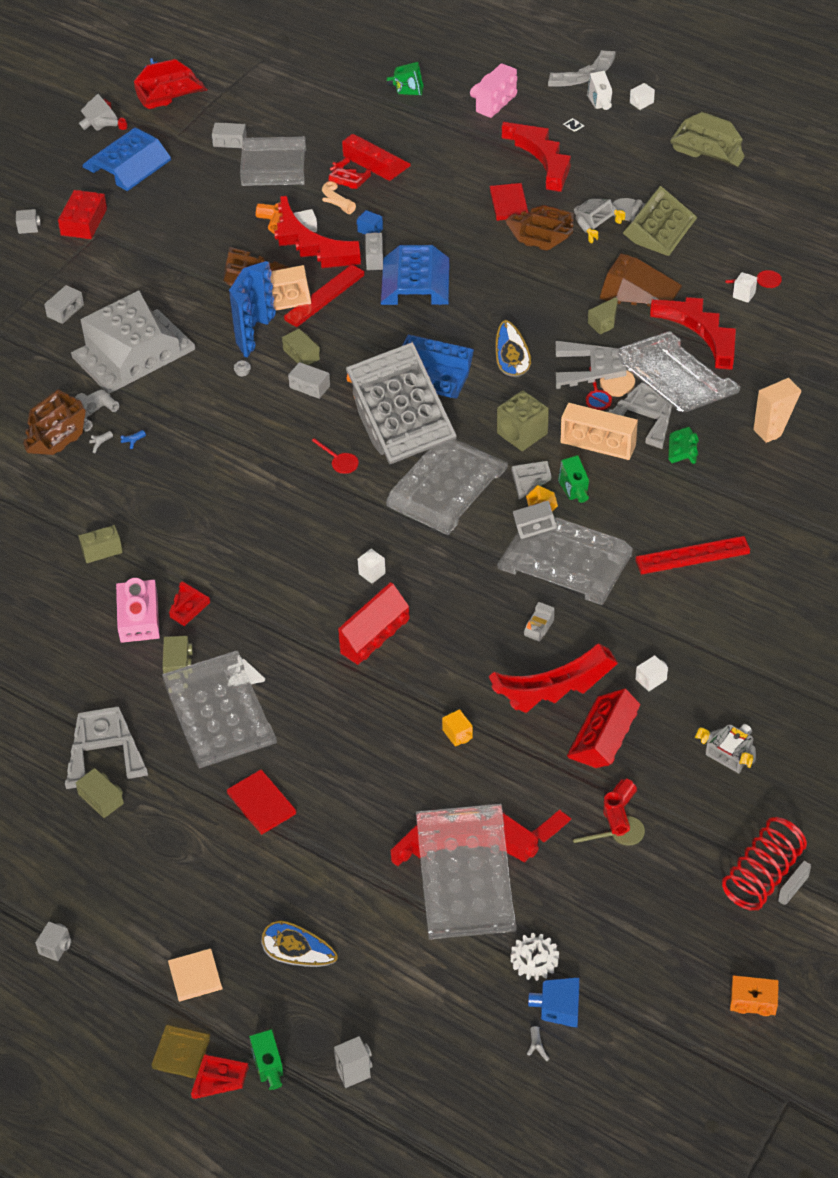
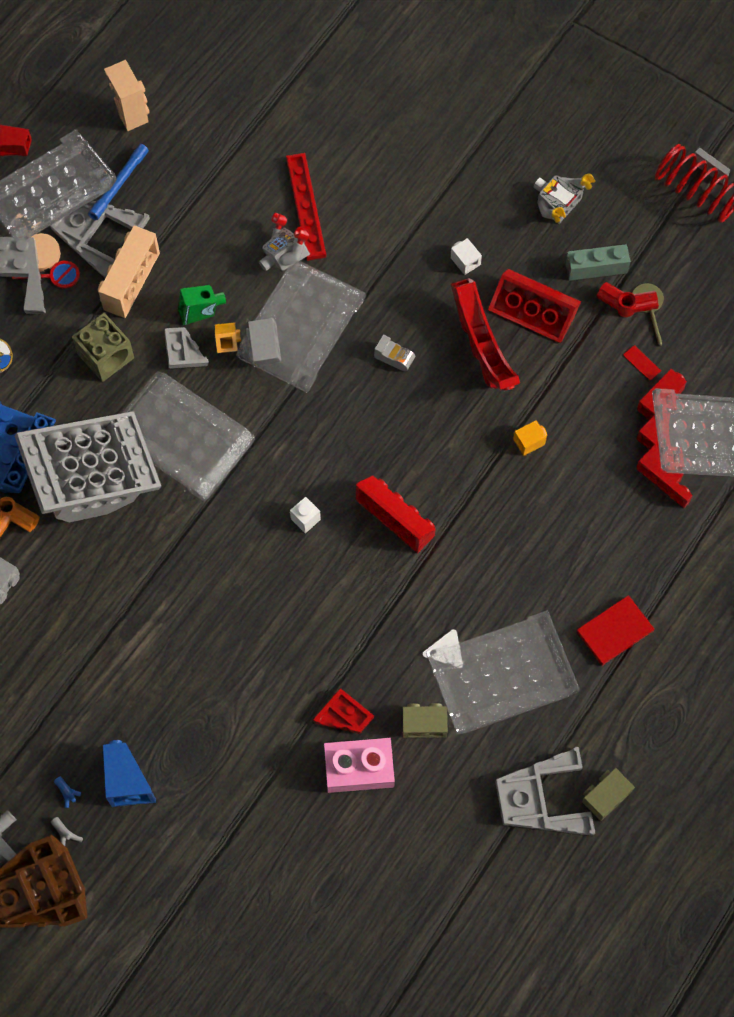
camera: 90 degrees left, 20 degrees up
olive brick [78,525,123,563] -> none
red piece [312,438,359,474] -> none
green bracket [668,427,699,464] -> none
none -> blue piece [88,144,149,220]
none -> blue slope [103,740,156,807]
none -> light grey torso [259,213,310,271]
none -> sand green brick [565,244,631,281]

